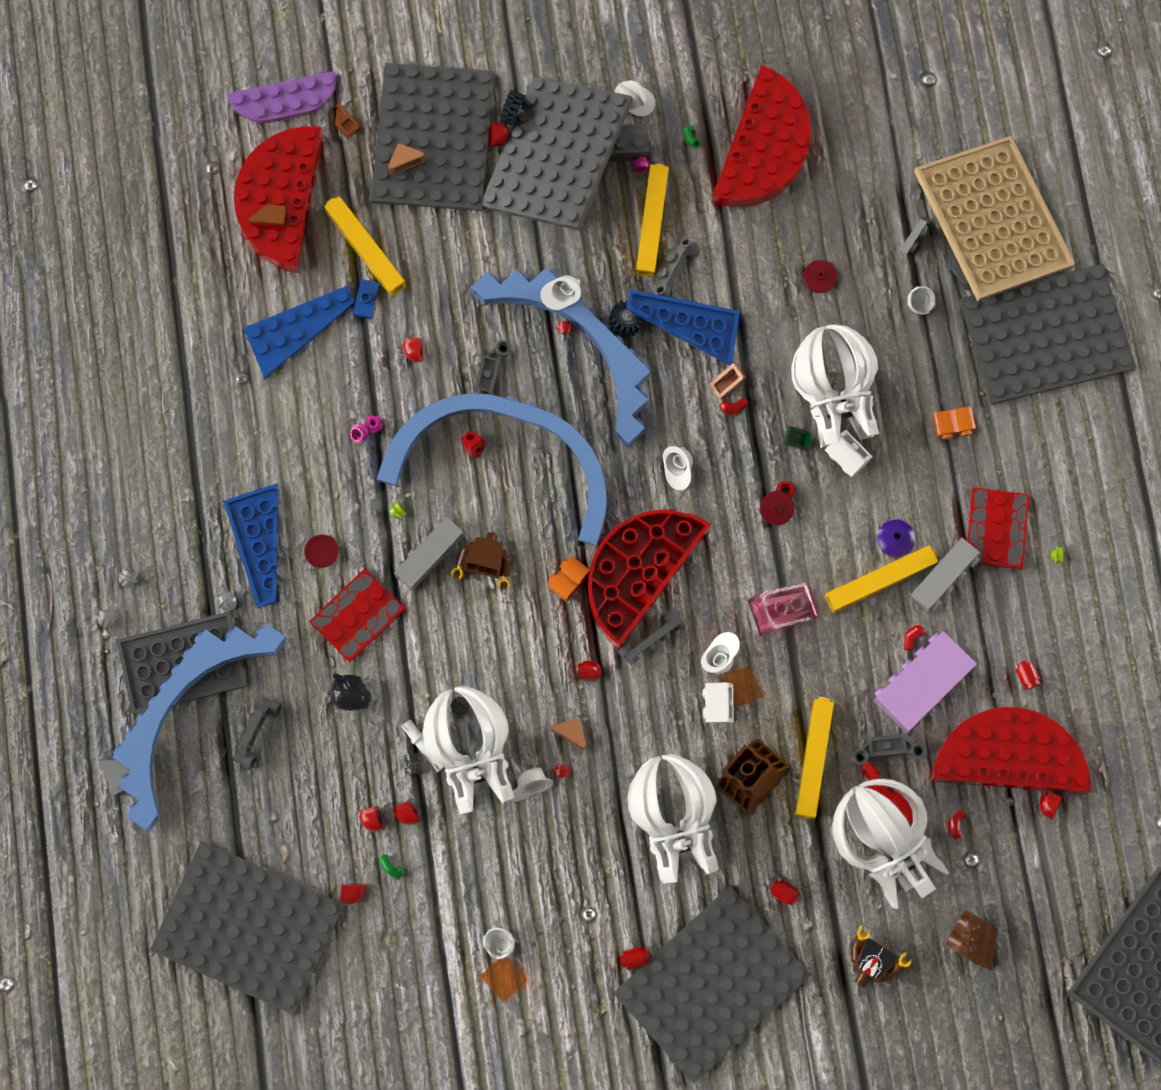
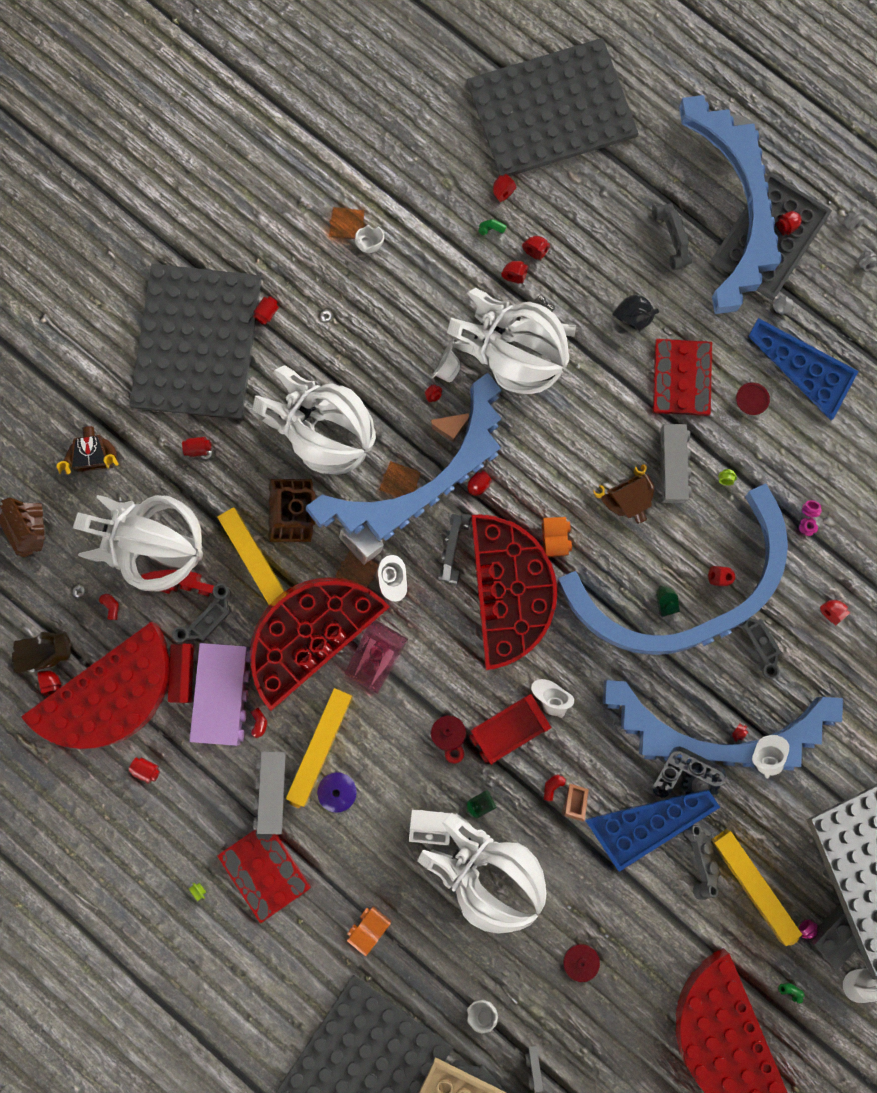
camera: 140 degrees right, 5 degrees up
none -> dark brown hair [12,631,72,673]
none -> red panel [168,644,194,703]
none -> red brick [250,577,390,711]
none -> medium blue arch [306,373,502,542]
none -> clear orange piece [379,461,421,497]
none -> red panel [469,694,552,765]
none -> black beam [653,746,726,798]
none -> dark green plate [656,586,680,617]
none -> red piece [775,211,802,236]

